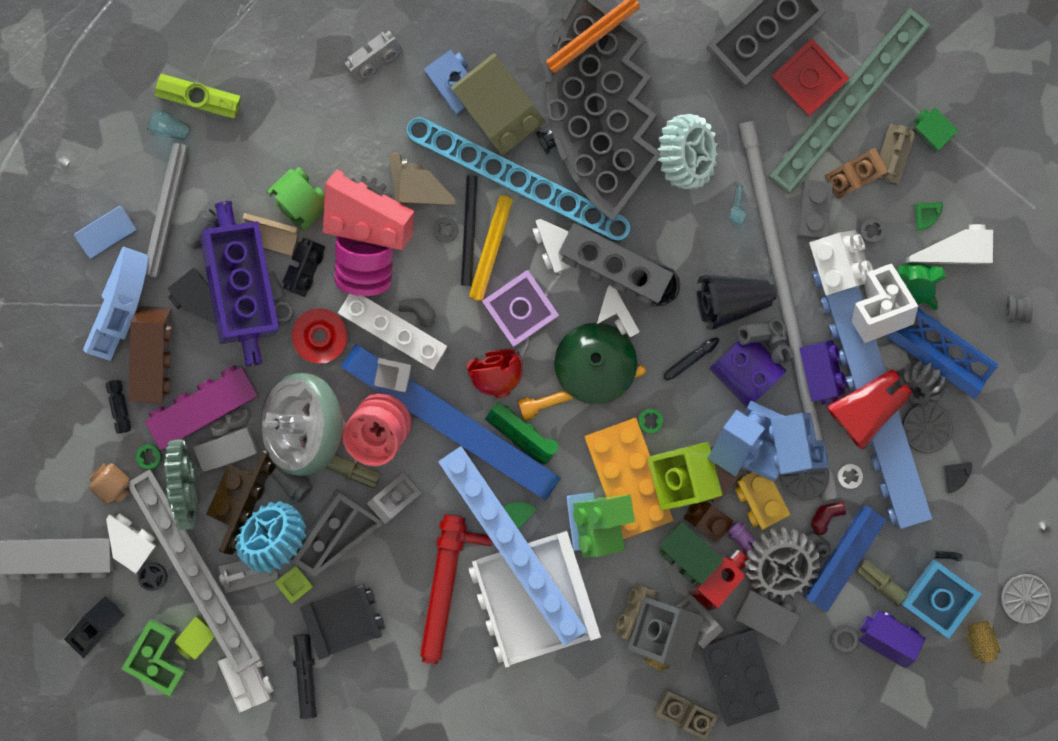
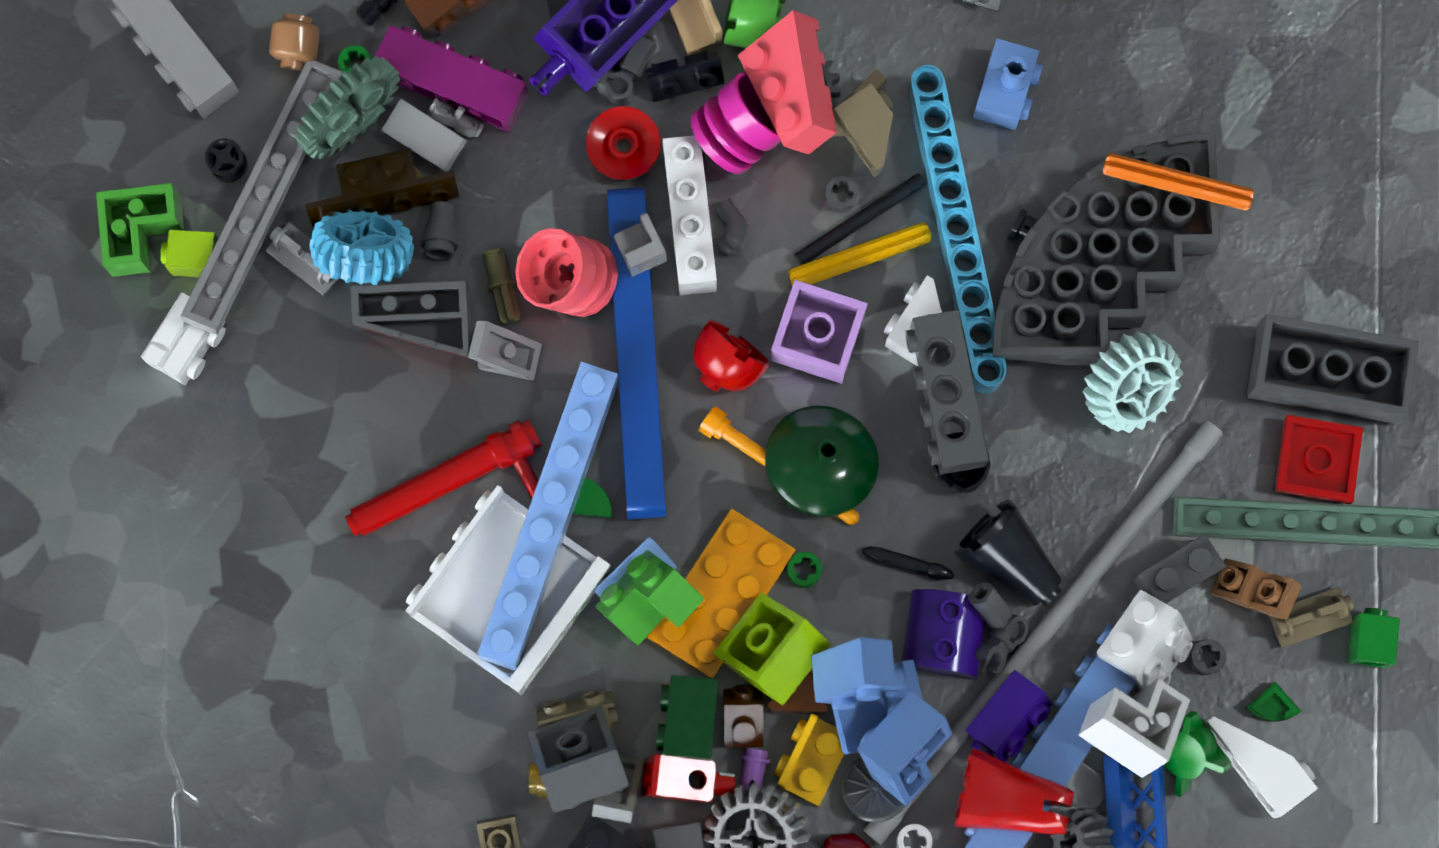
camera: 50 degrees right, 10 degrees down
black slope [64,596,125,659] -> none
white slope [106,513,158,574] -> none
flat silver wheel [261,373,343,476] -> none
lime tile [274,565,314,604] -> none
black pin [293,634,317,719] -> none
black panel [300,583,386,660] -> none
olive slope [450,53,545,156] -> none
green plate [485,402,558,464] -> none
white slope [597,285,640,338] -> none
clear light blue hand [729,184,747,225] -> none

